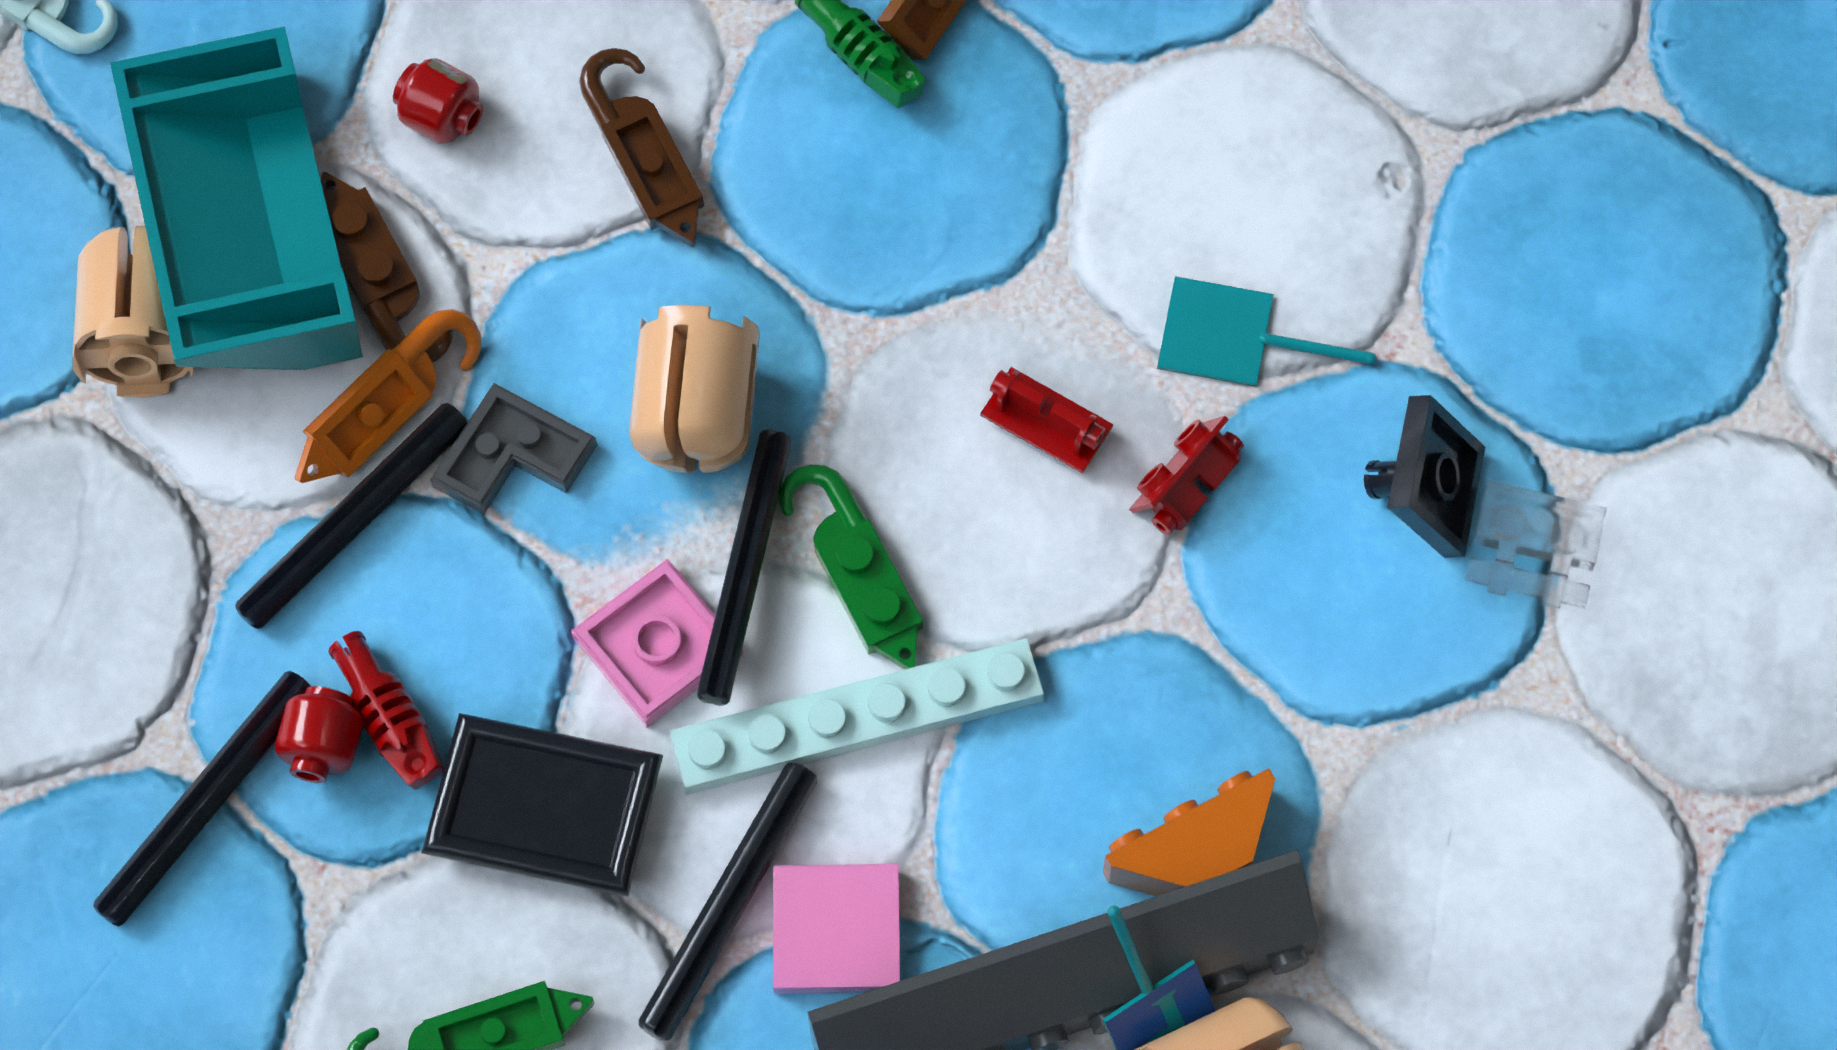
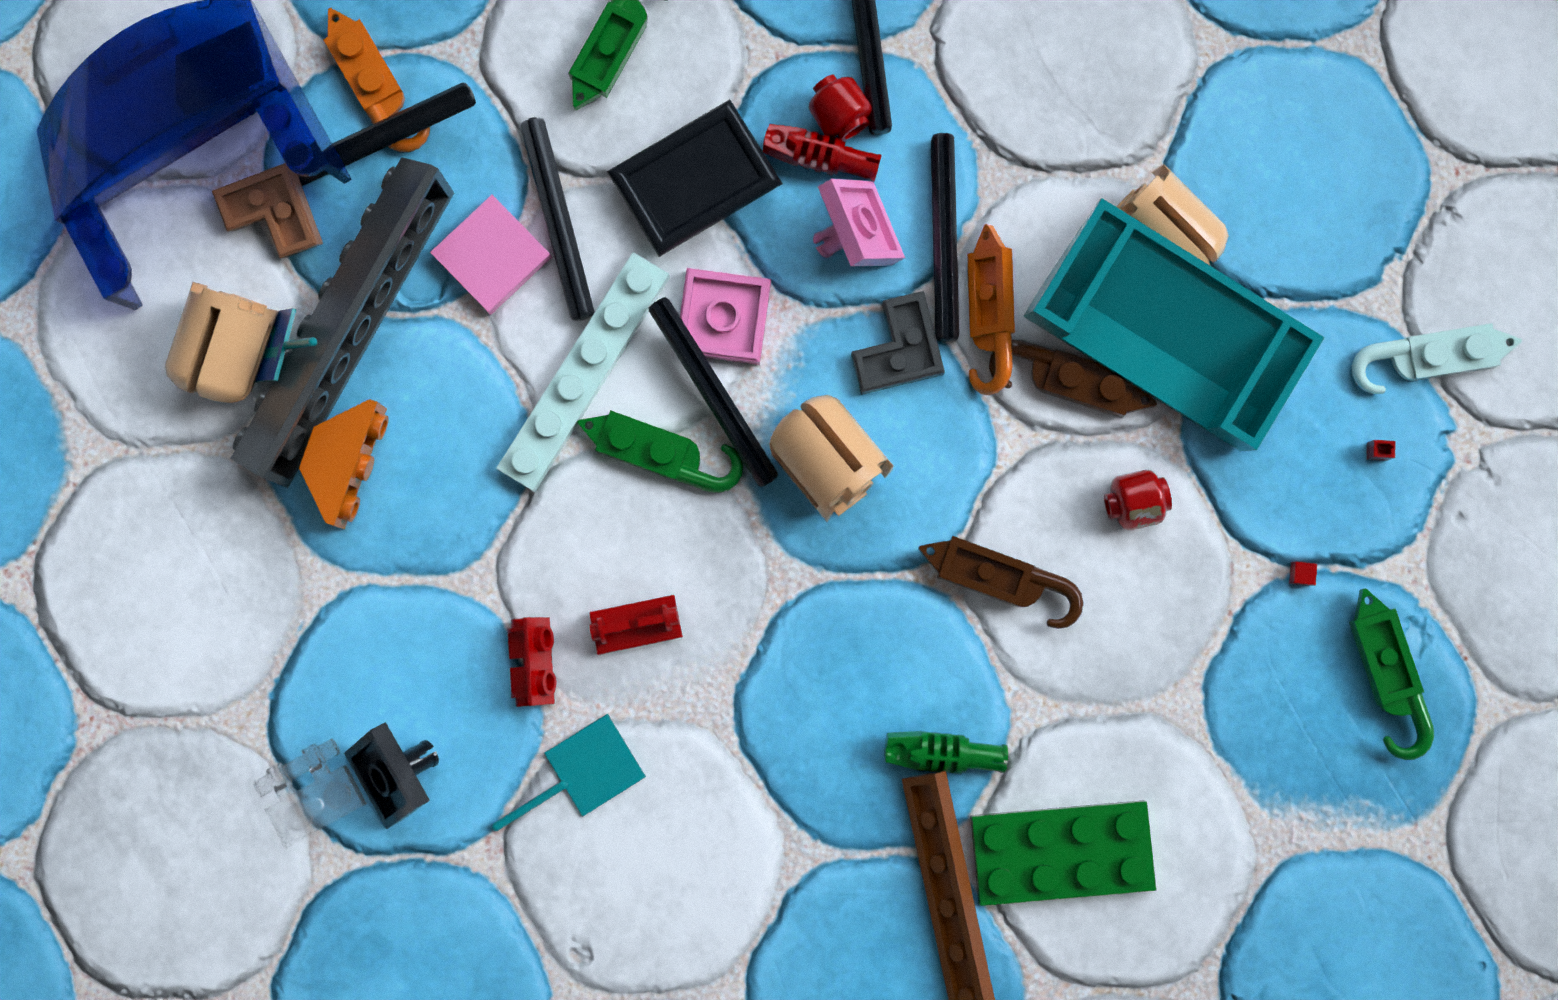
camera: 135 degrees right, 15 degrees up
none -> bright pink tile [813,179,905,266]

